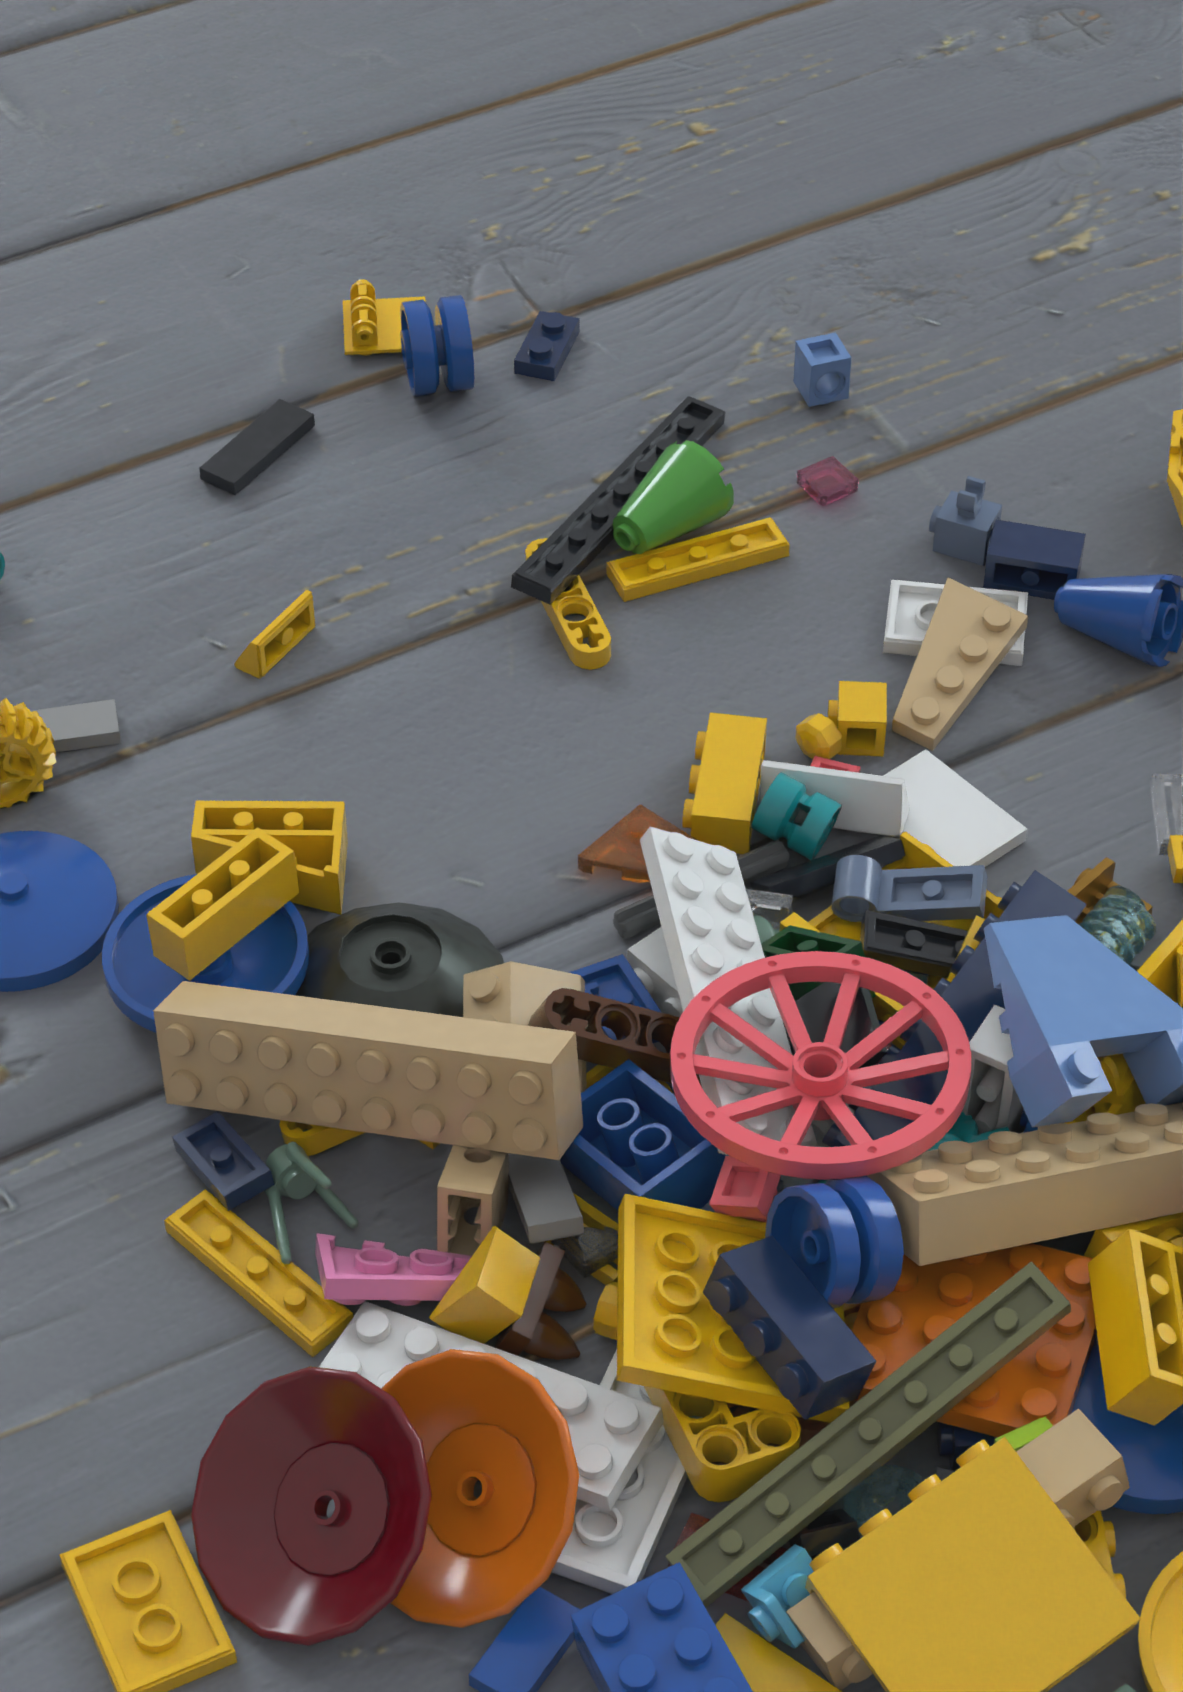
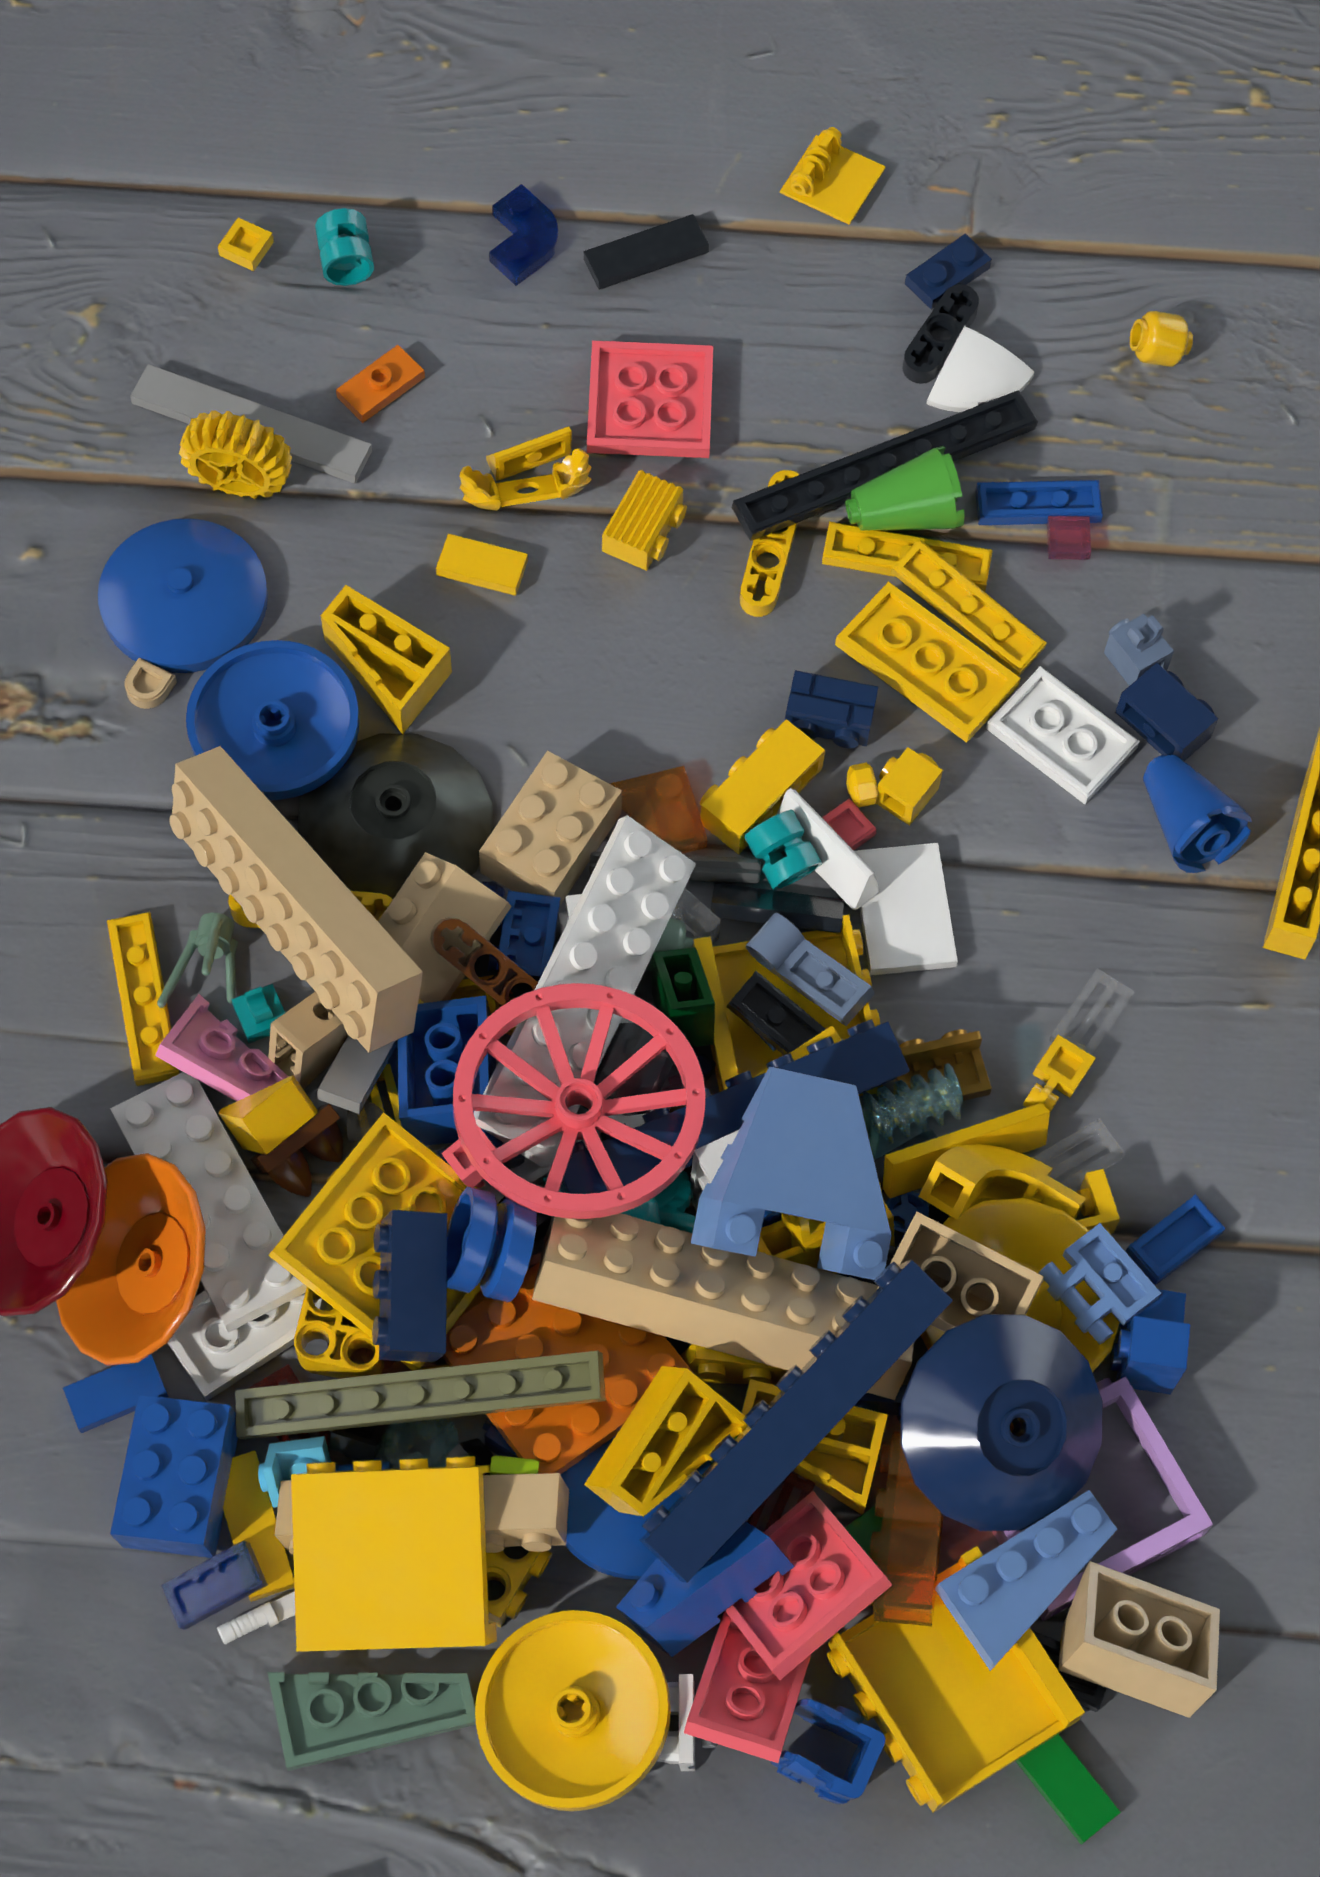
camera: 30 degrees right, 20 degrees up
yellow brick [146,827,299,981] -> none
dark blue plate [172,1111,275,1211] -> none
blue wheel [400,295,475,396] -> none
medium blue brick [793,332,852,407] -> none
tan wing [892,577,1028,751] -> none
none -> tan tile [125,658,177,709]
none -> teal tile [231,983,285,1044]
none -> orange plate [336,345,425,423]
none -> yellow tile [436,533,528,596]
none -> yellow piece [459,448,592,511]
none -> tan brick [479,750,622,905]
none -> clear blue plate [489,184,558,286]
none -> coral plate [587,340,713,458]
none -> yellow brick [602,470,687,571]
none -> dark blue brick [785,670,879,748]
none -> yellow plate [835,581,1021,743]
none -> yellow tile [891,538,1047,677]
none -> black beam [902,284,979,384]
none -> white brick [927,326,1035,412]
none -> blue tile [975,480,1103,525]
none -> yellow head [1130,311,1193,367]

